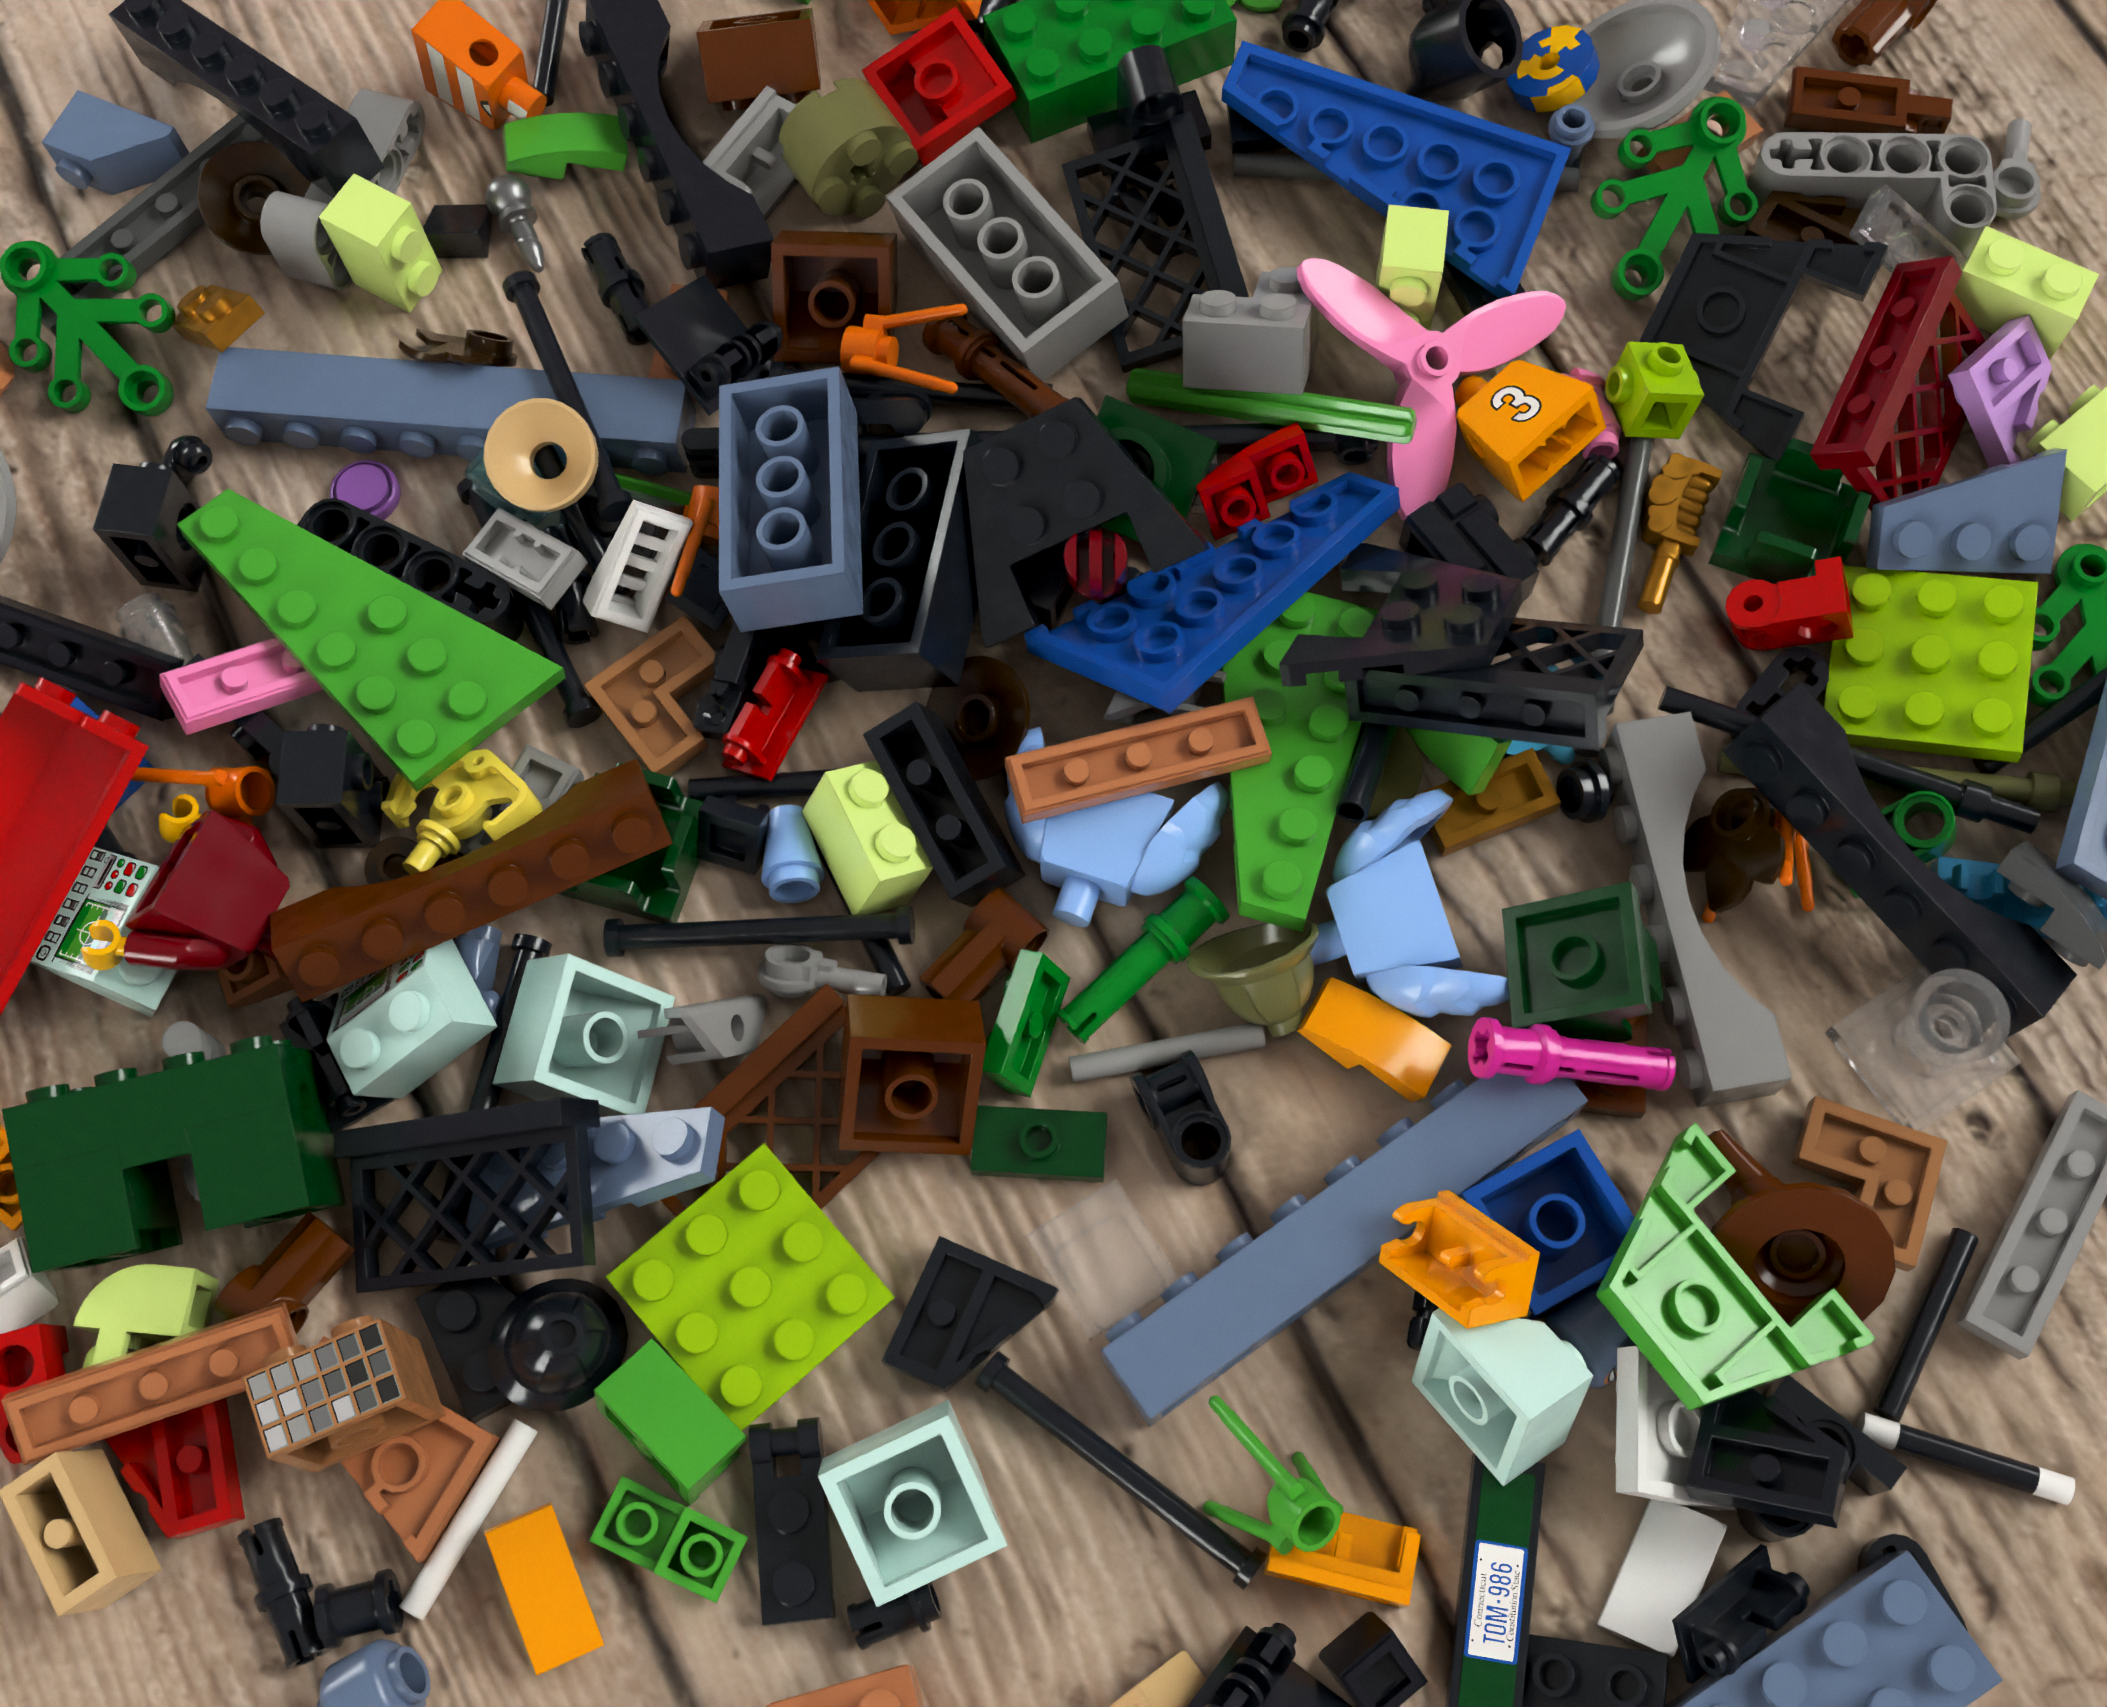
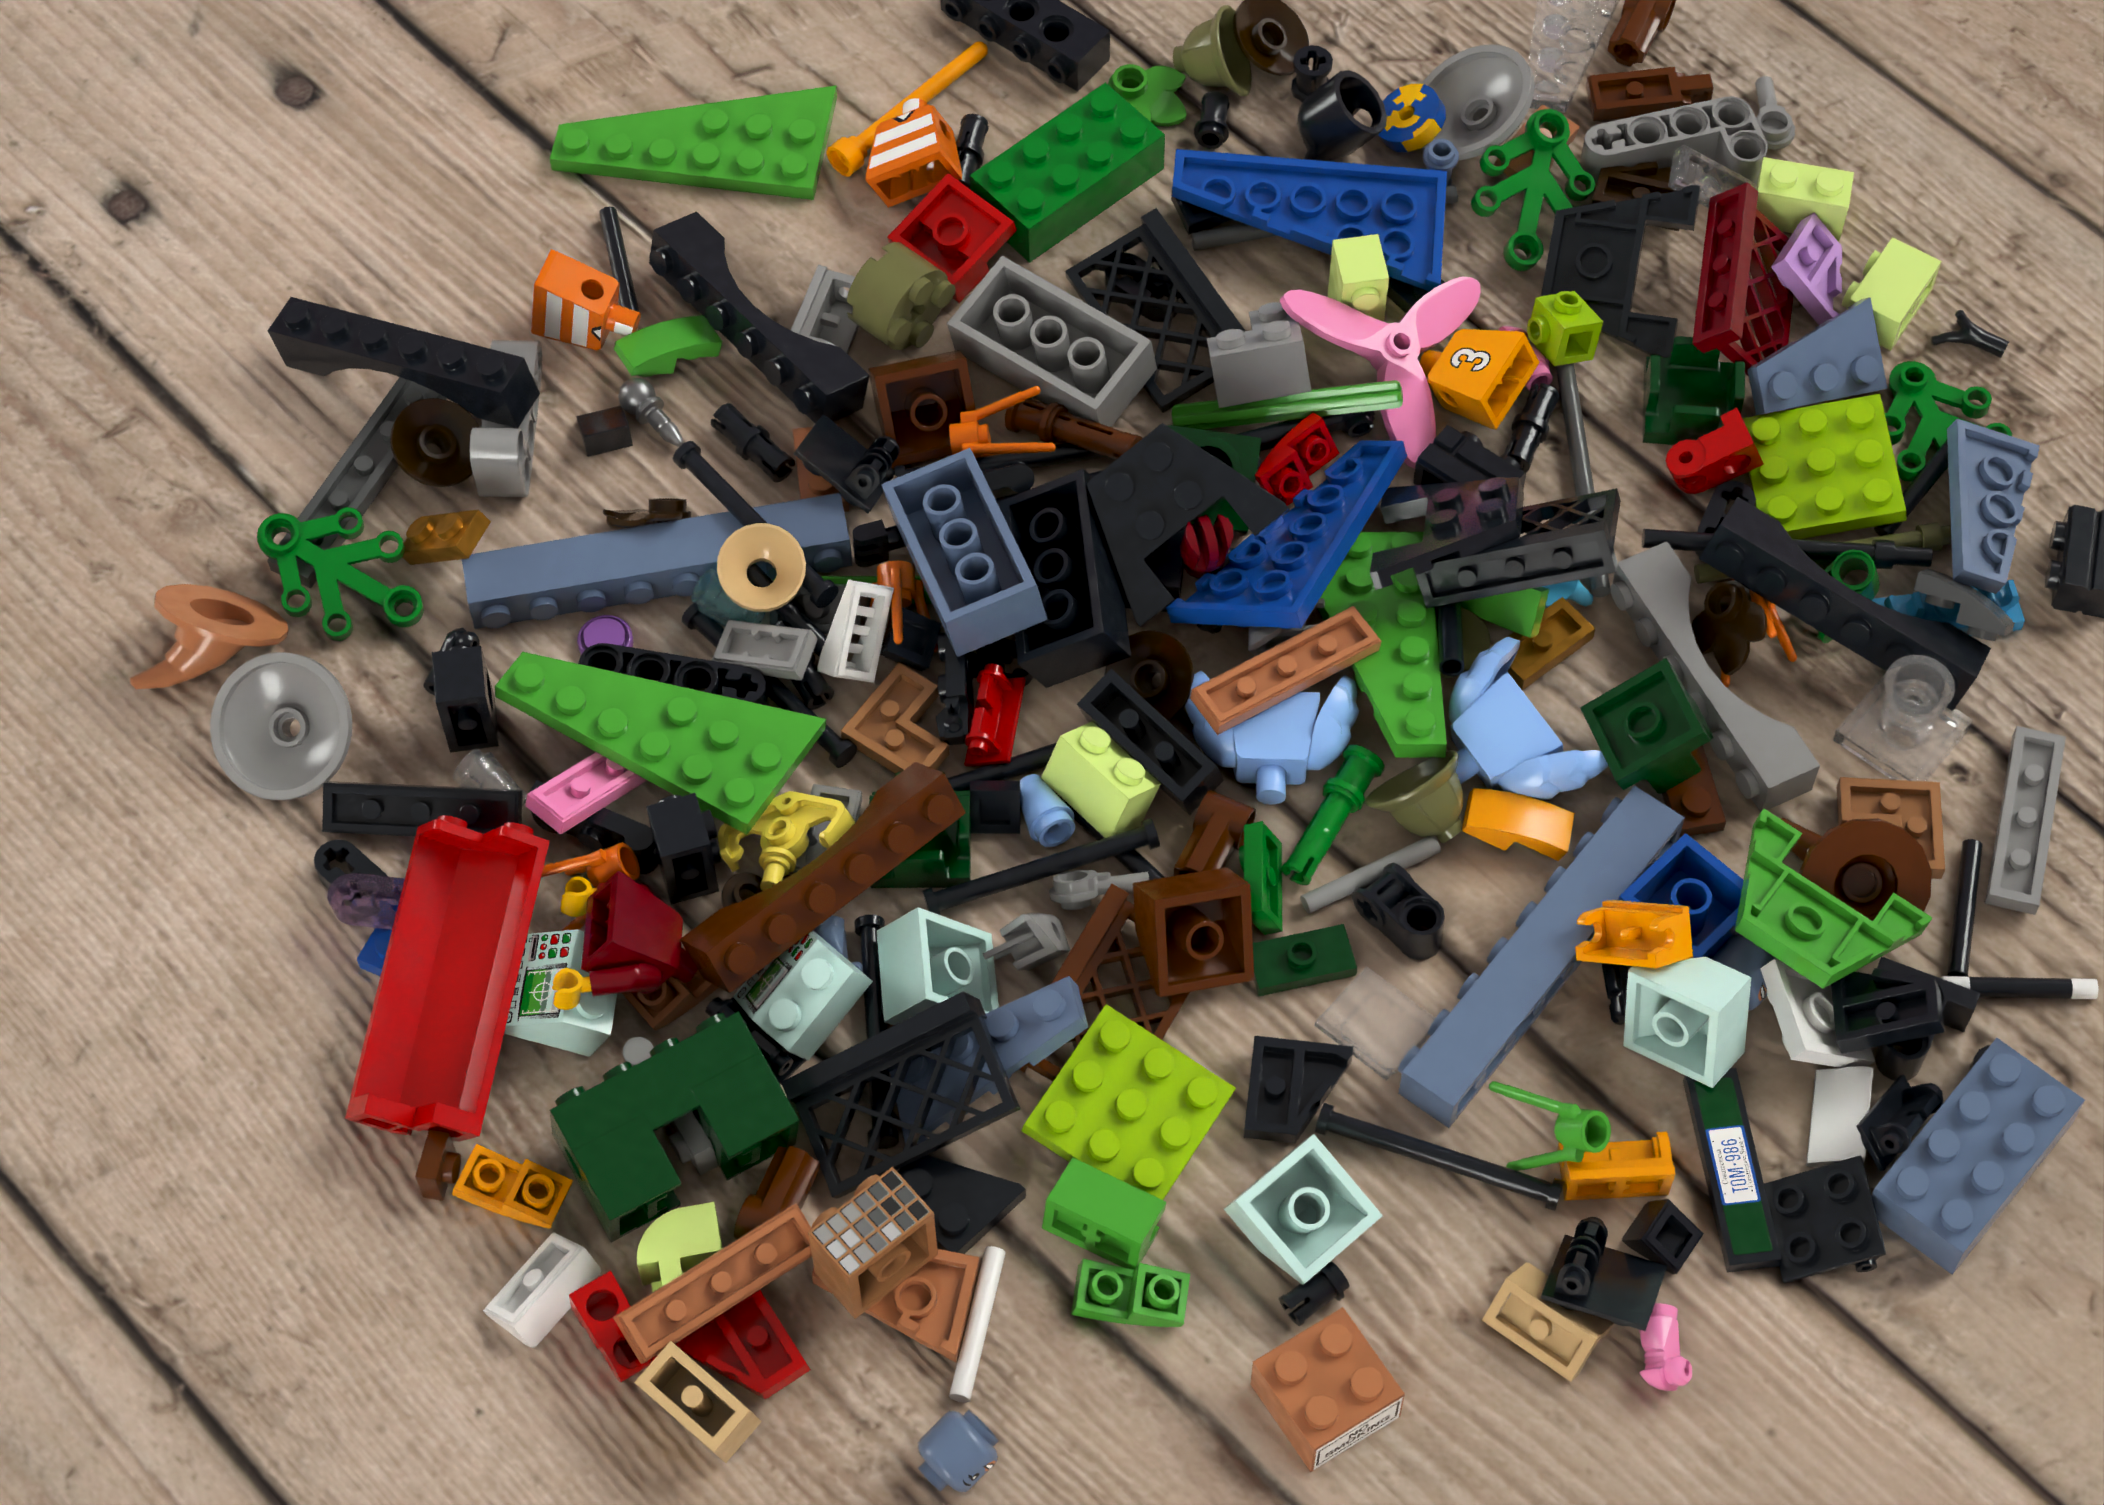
camera: 20 degrees left, 10 degrees down
sand blue slope [41,90,189,195] -> none
black pin [237,1517,331,1670] -> none
black bush [314,1569,404,1649] -> none
yellowish green brick [319,173,443,313] -> none
light orange slope [484,1502,604,1676] -> none
black hat [487,1278,628,1412] -> none
reddish brown slope [696,8,821,111] -> none
black plate [749,1417,836,1626] -> none
black tile [1087,45,1212,176] -> none
dark pink pin [1468,1017,1676,1091] -> none
black plate [1556,759,1614,823] -> none
pearl gold piece [1637,453,1723,614] -> none

